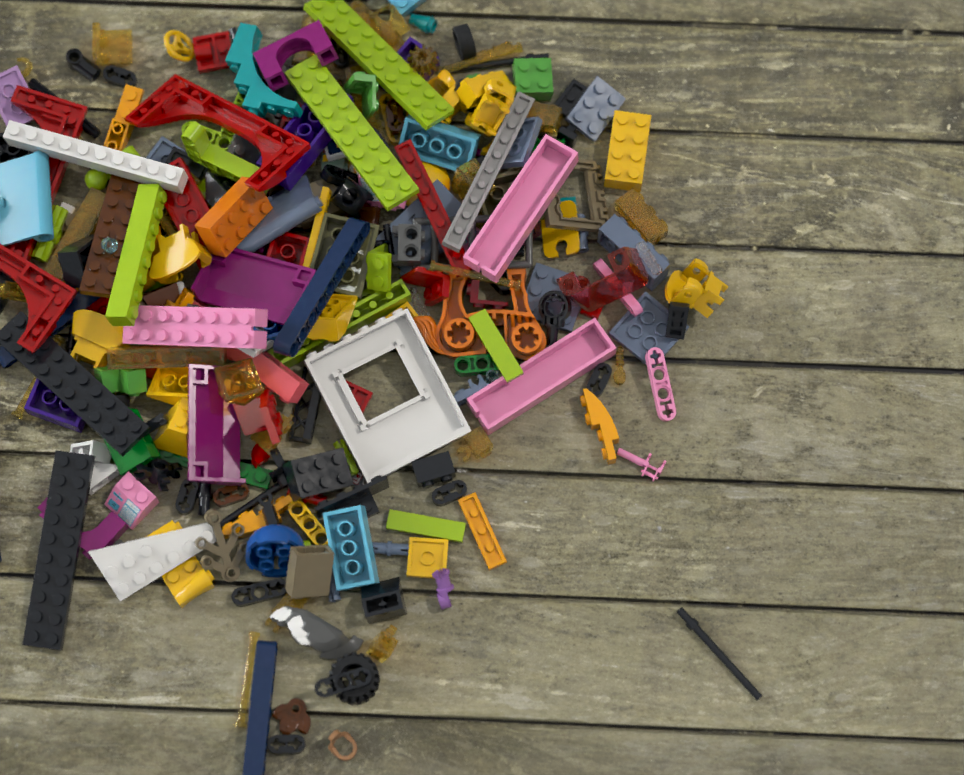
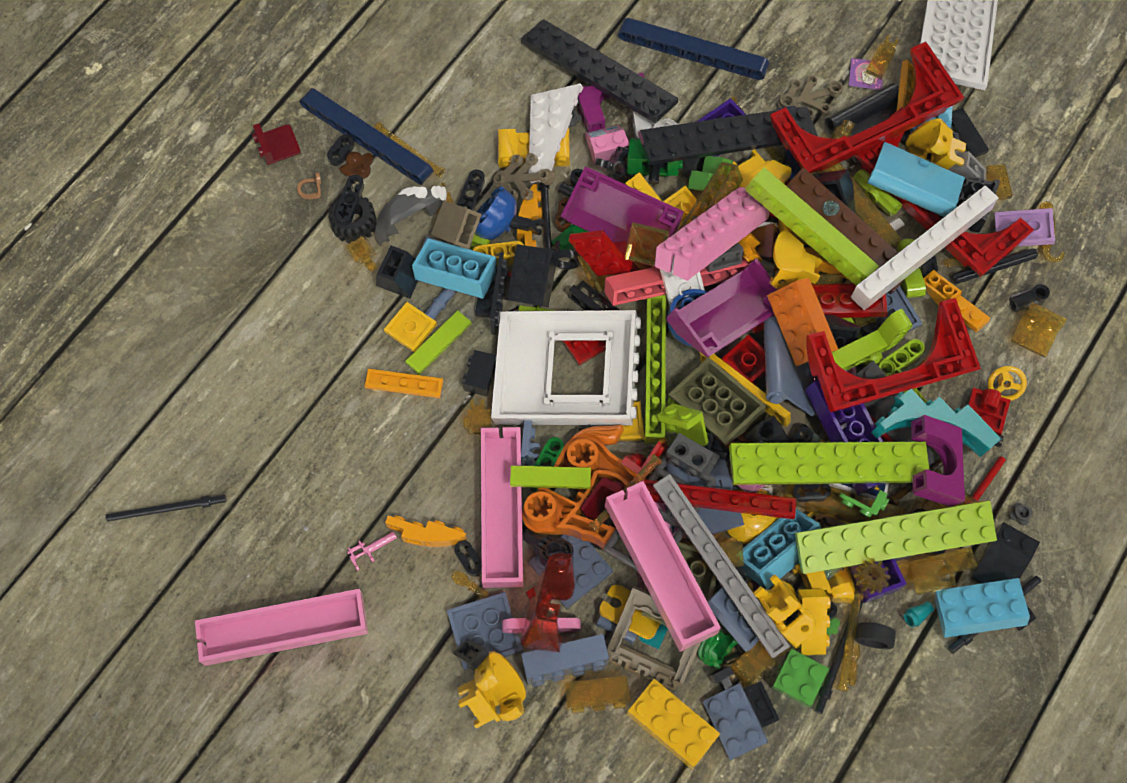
camera: 120 degrees right, 5 degrees down
black beam [103,65,137,88] -> none
dark blue beam [273,217,370,357] -> none
yellow slope [307,294,358,342] -> none
black beam [432,480,467,507] -> none
medium lavender connector [432,568,454,610] -> none
clear axle [635,241,663,276] -> none
bright pink beam [645,347,676,421] -> none
none -> bright pink piece [195,589,369,666]
none -> red bar [968,456,1006,503]

